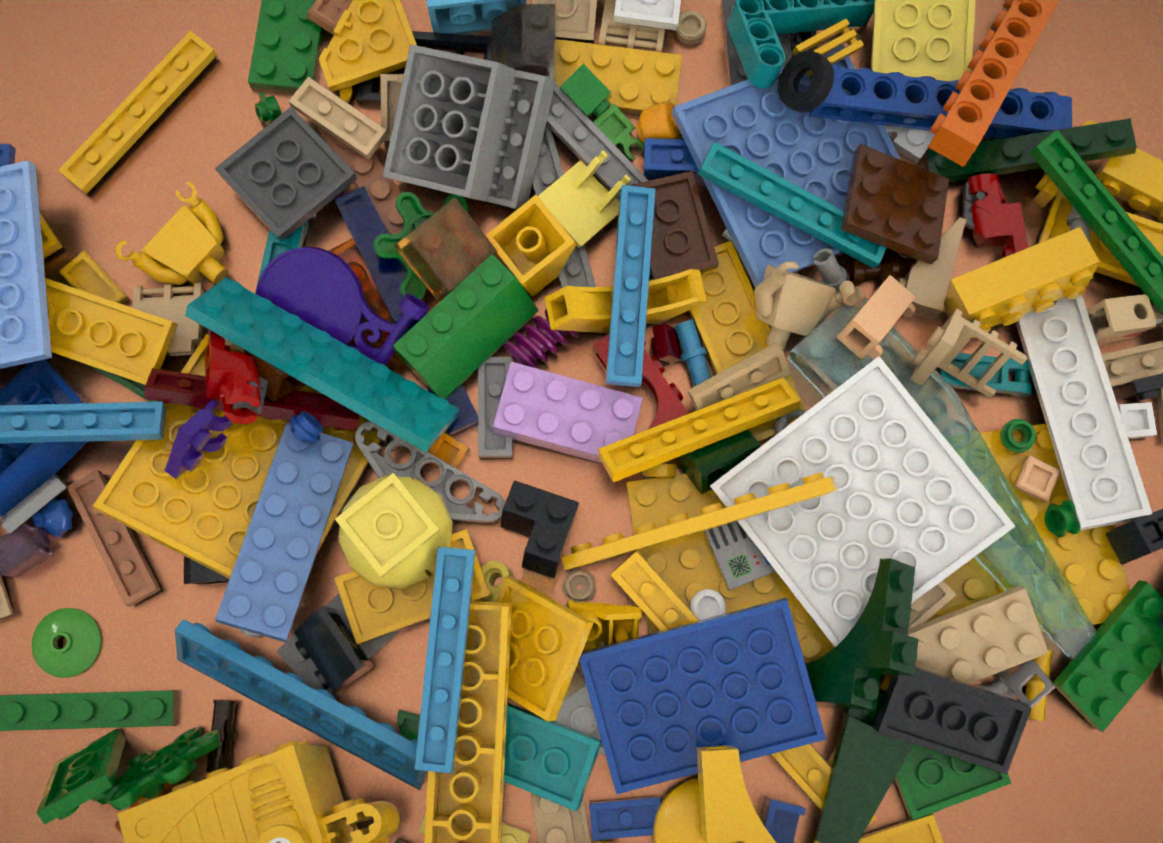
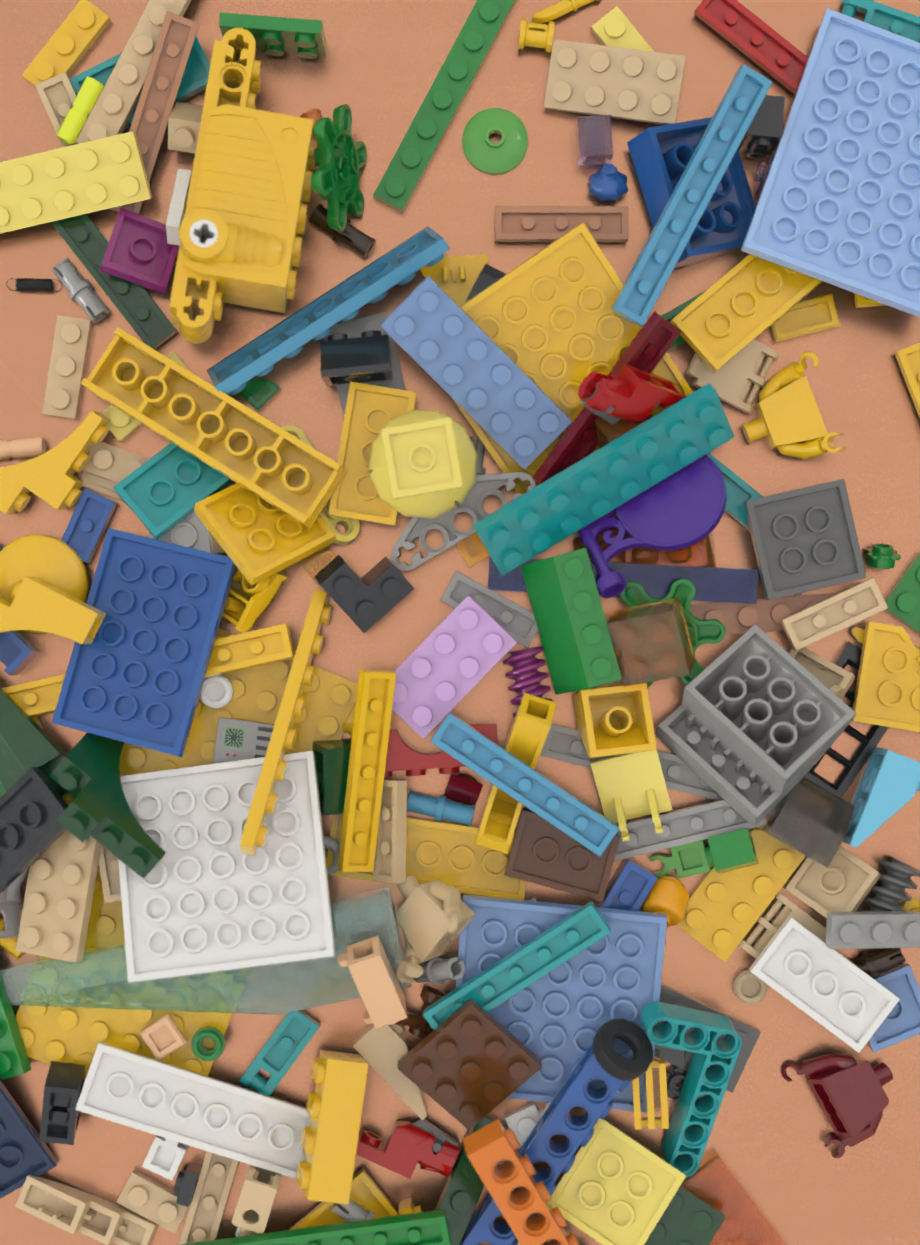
camera: 120 degrees right, 10 degrees up
light grey tile [1,474,67,534] -> none
green plate [36,728,126,825] -> none
dark purple plate [165,399,233,479] -> none
blue plate [290,411,324,443] -> none
dark azure plate [414,547,476,773] -> none
tan plate [562,569,596,602] -> none
tan plate [910,309,1028,398] -> none
green plate [1044,500,1081,538] -> none
none -> yellow piece [419,254,489,306]

